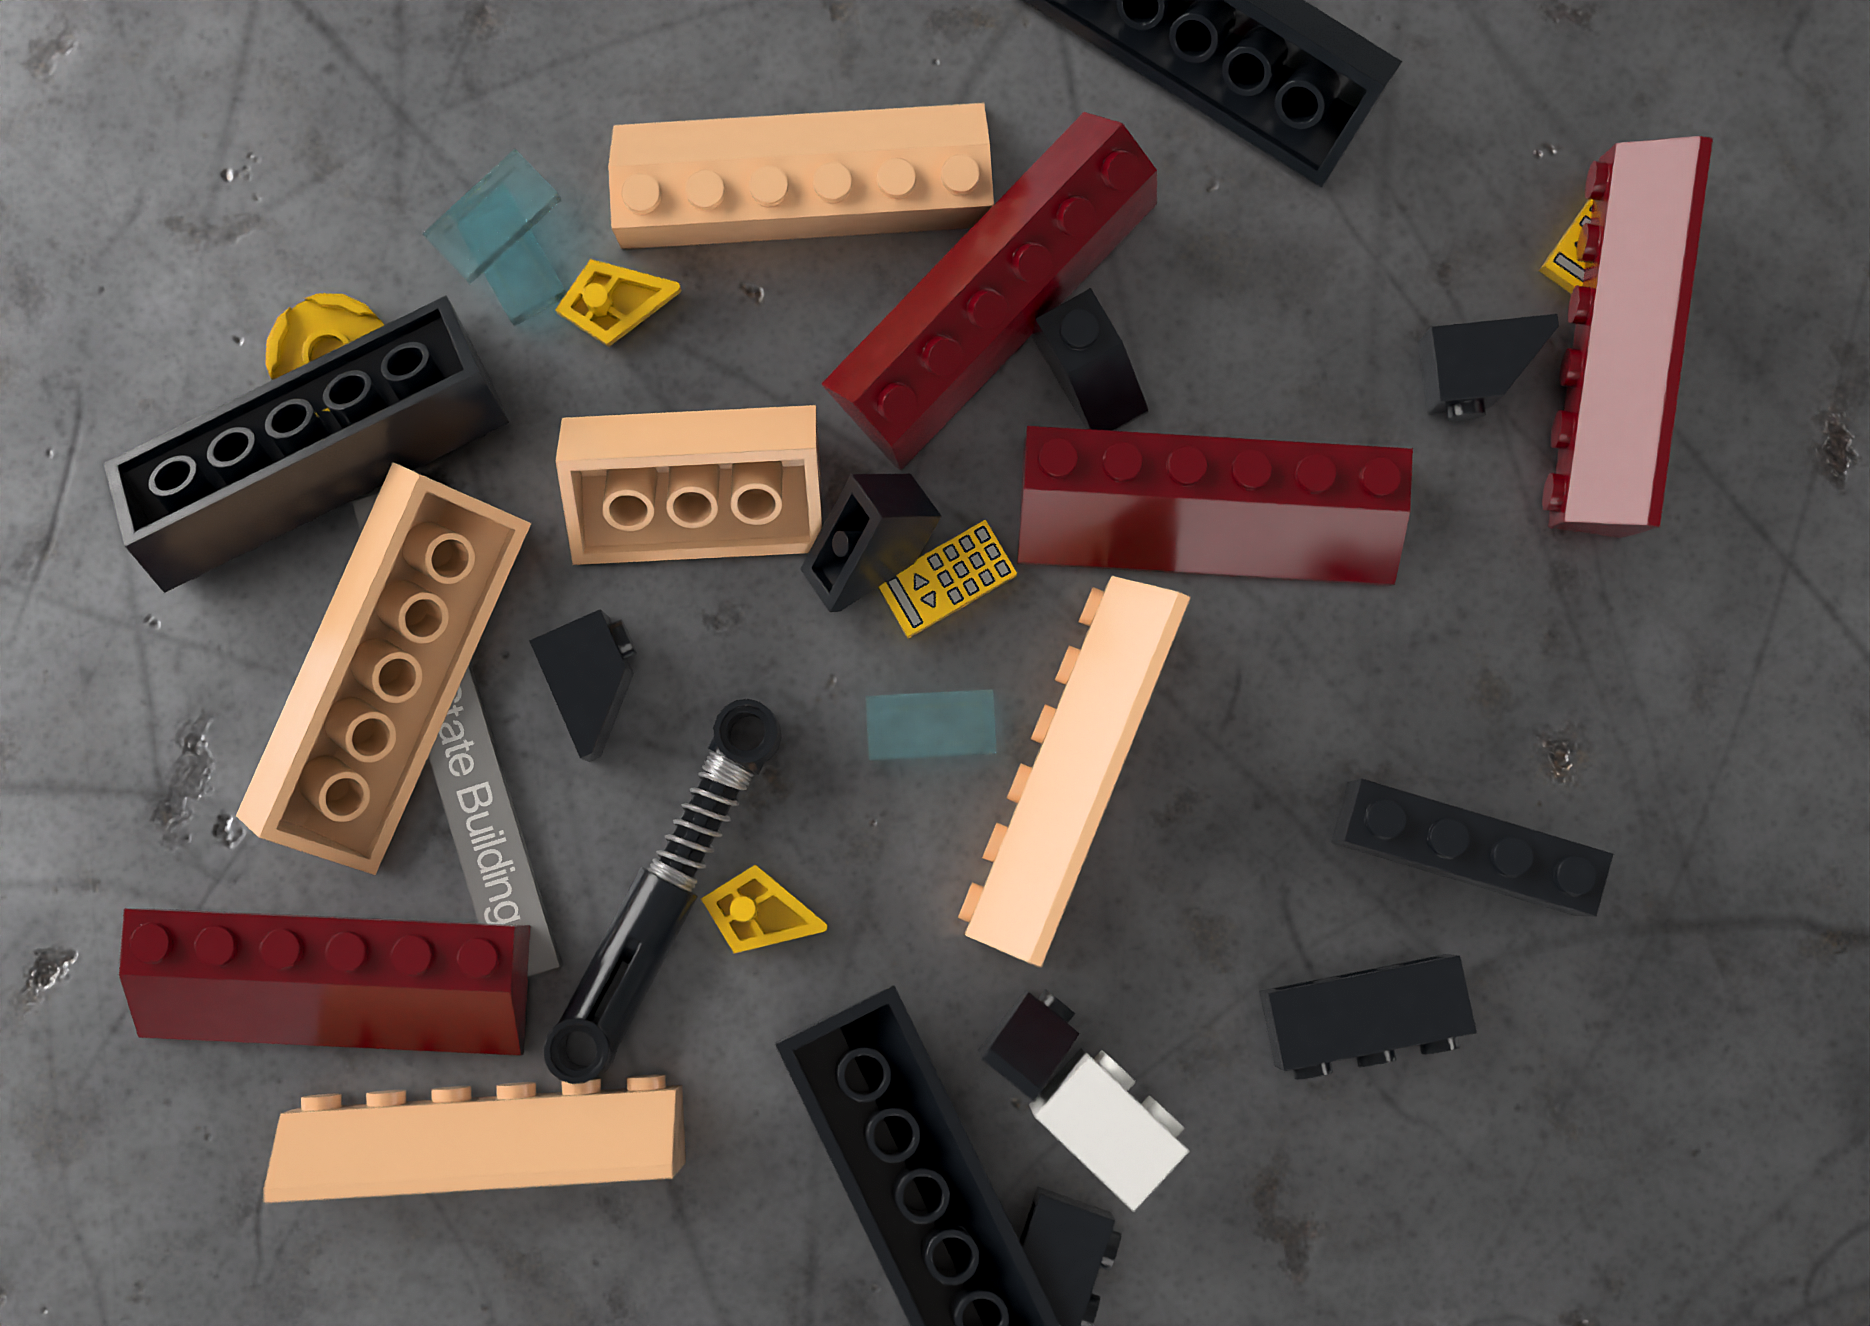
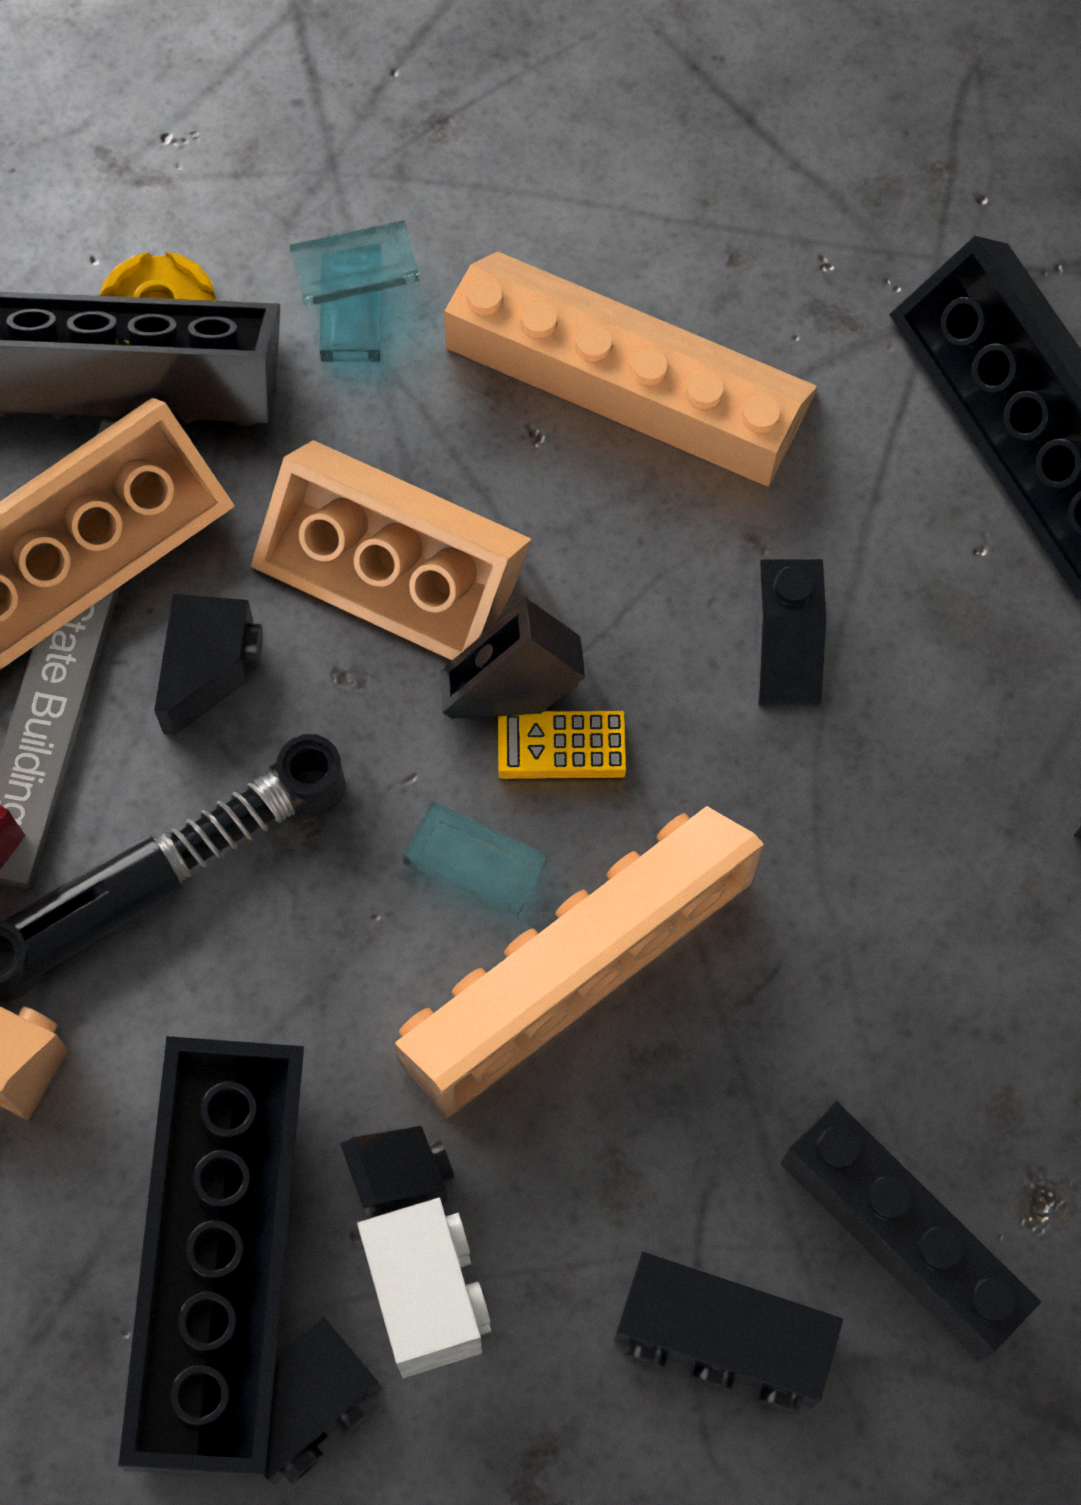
camera: 30 degrees right, 15 degrees down
yellow piece [555,259,681,347] -> none
yellow piece [701,865,828,953] -> none
dark red slope [821,112,1157,470] -> none
dark red slope [1017,426,1413,586] -> none

